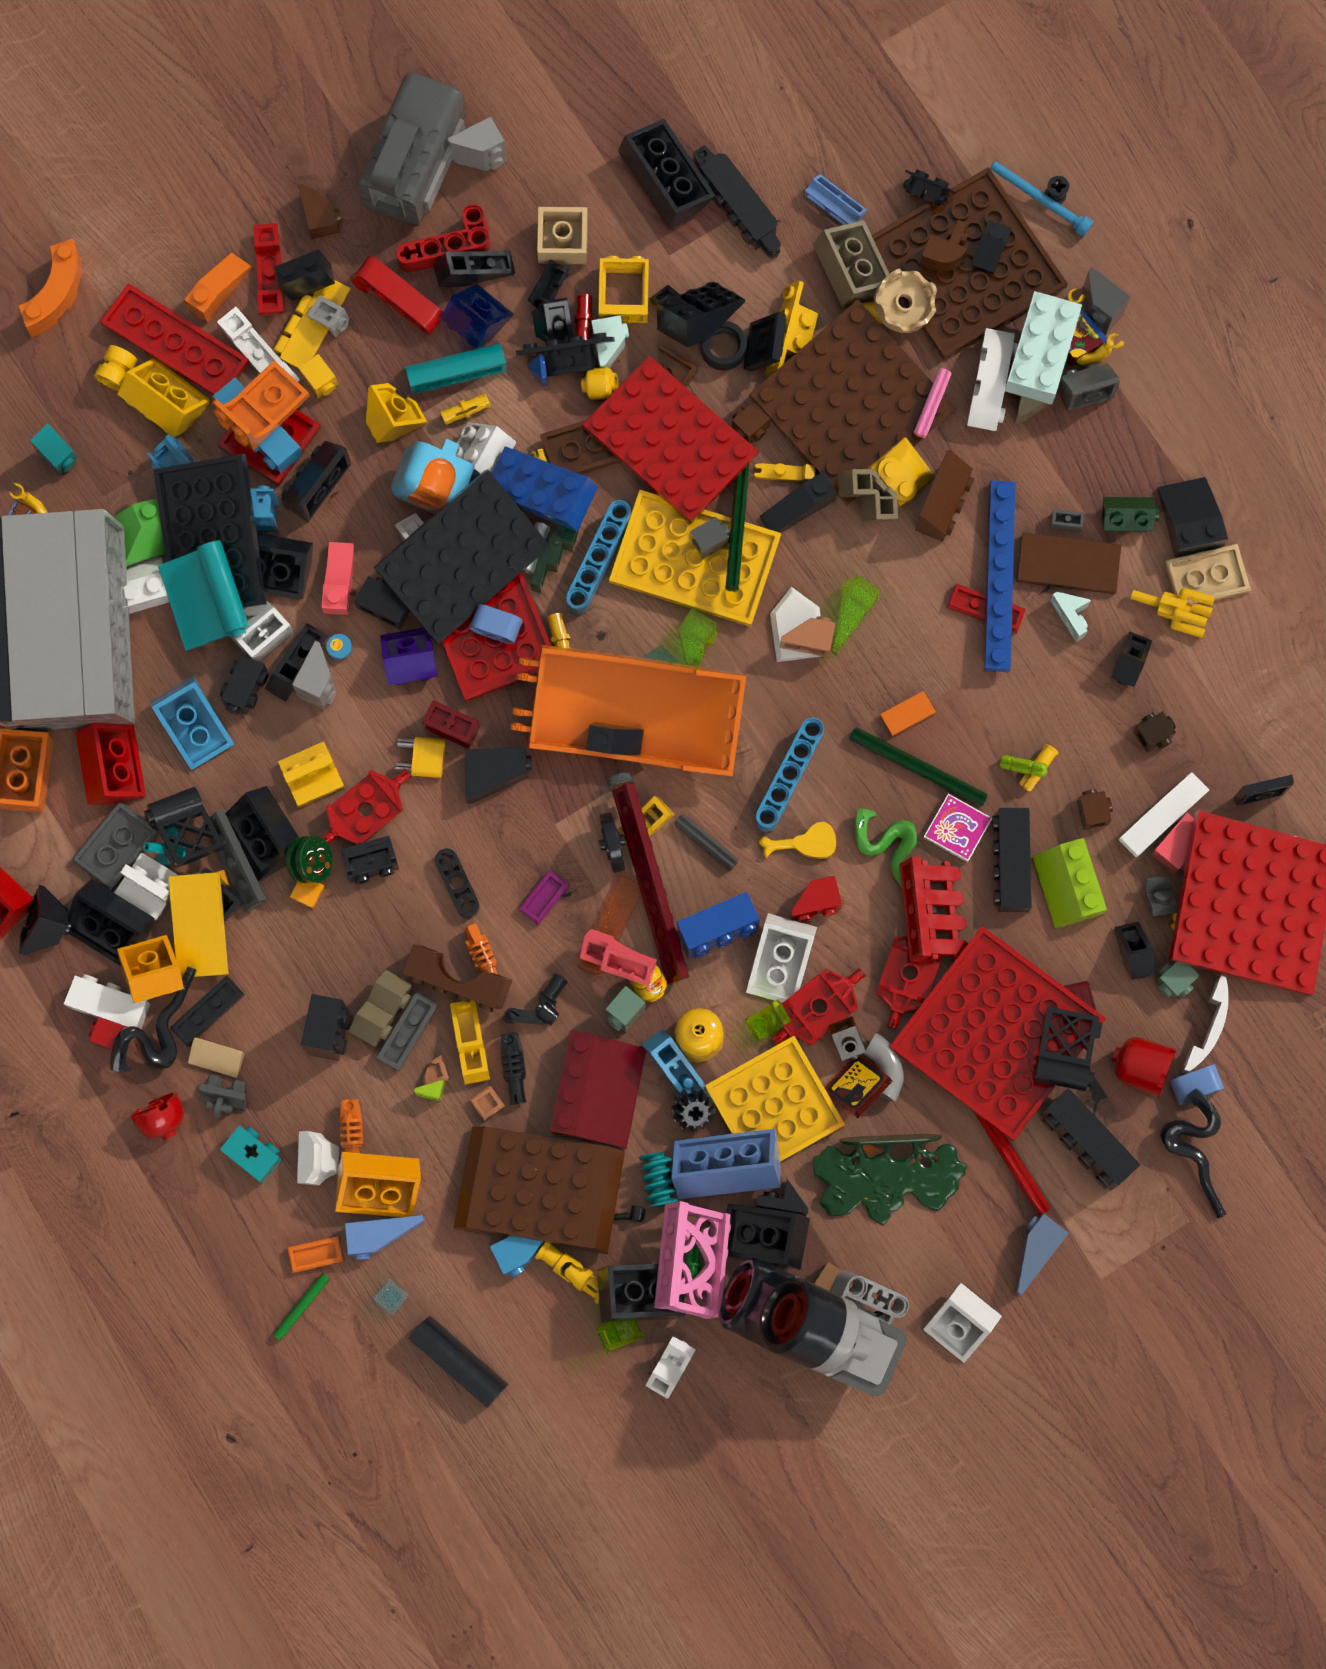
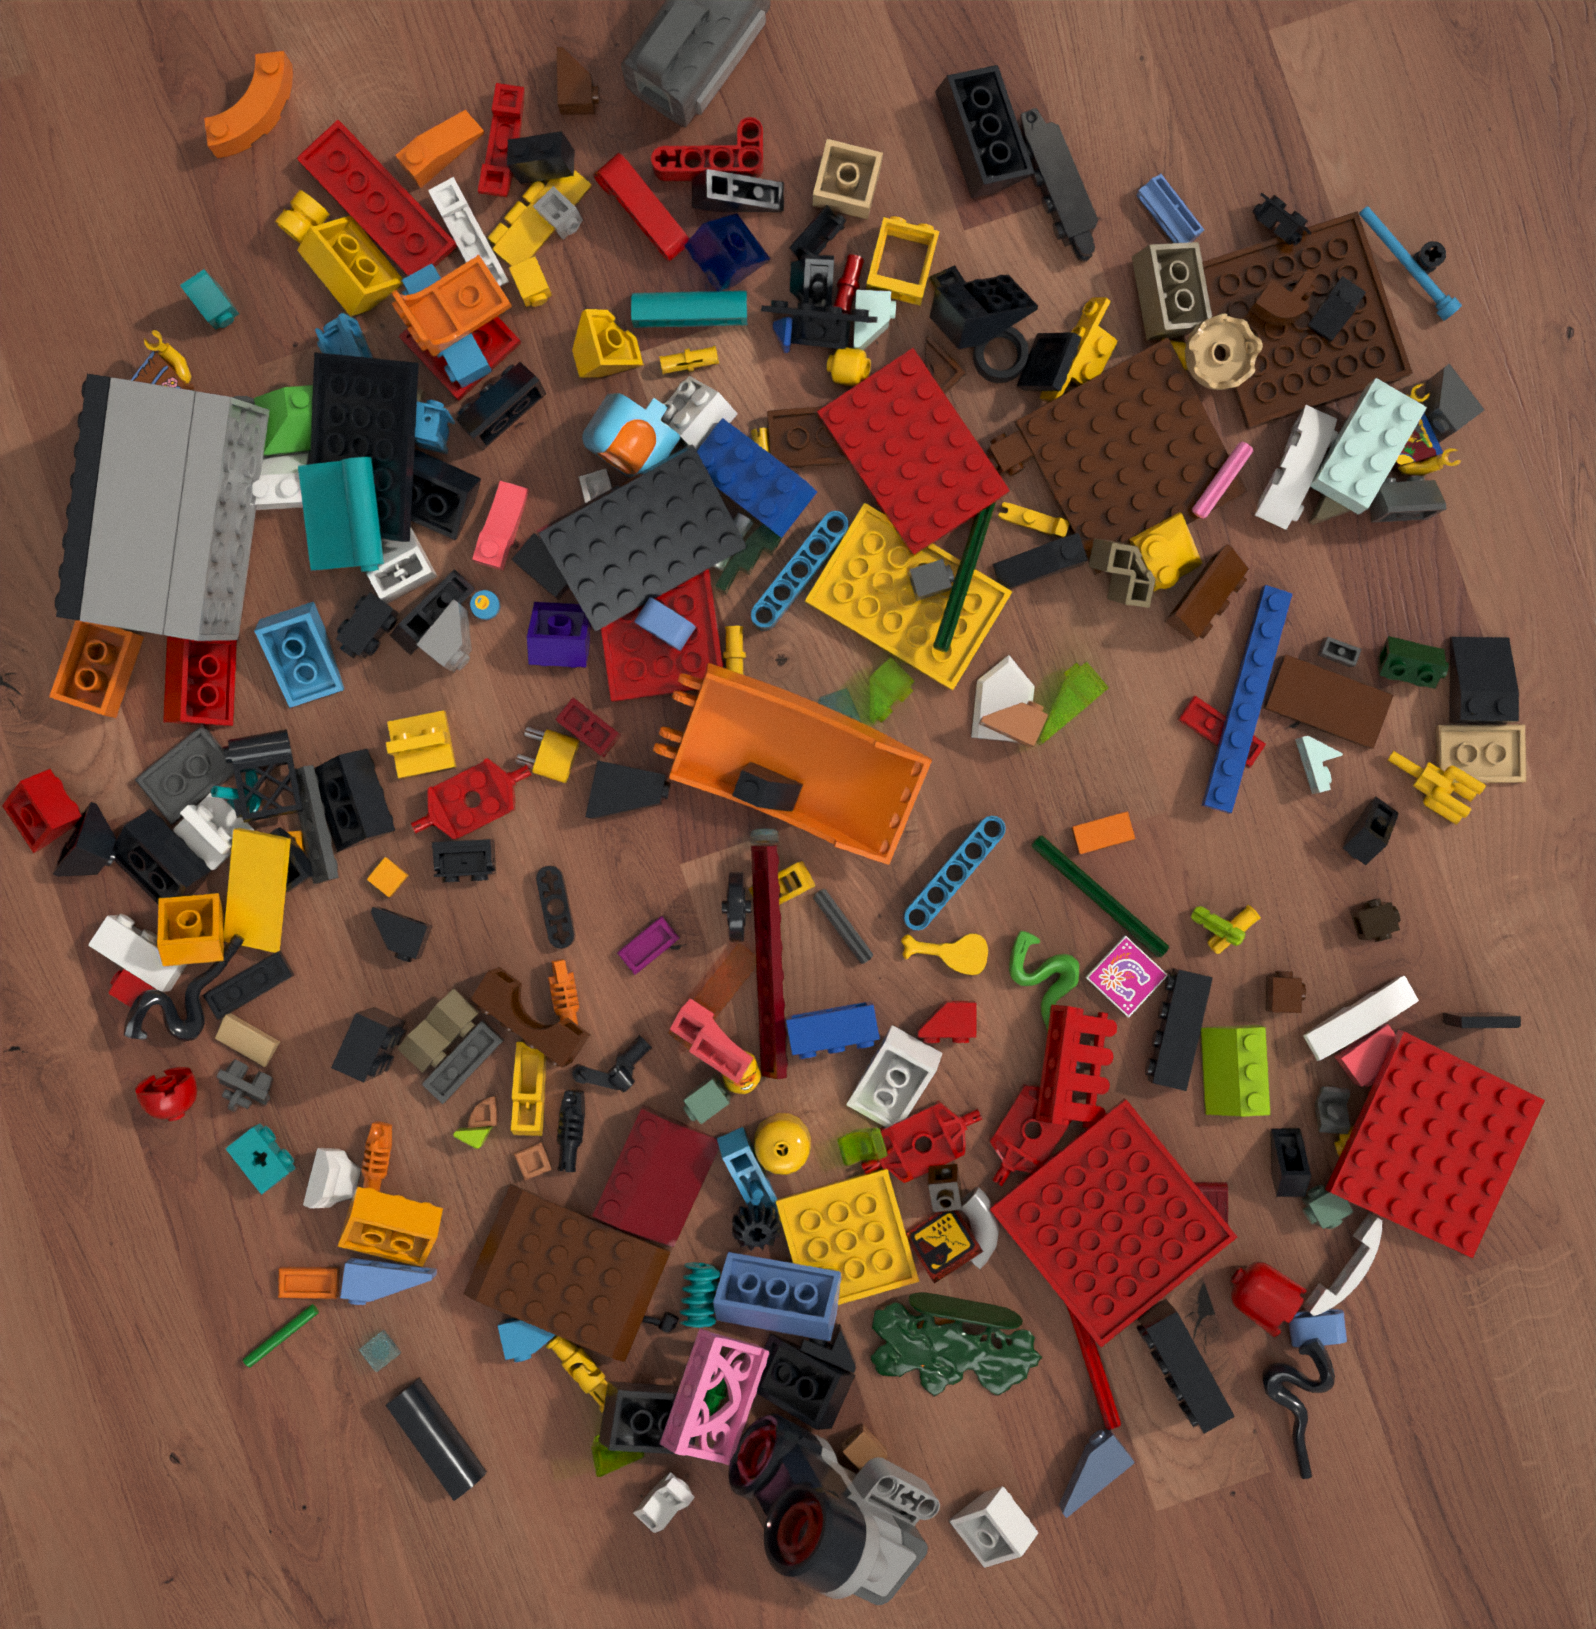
camera: 10 degrees right, 10 degrees up
dark green head [286,836,333,883] -> none
light grey slope [448,117,507,171] -> none
black piece [1034,1006,1103,1091] -> none
none -> black slope [371,906,432,962]

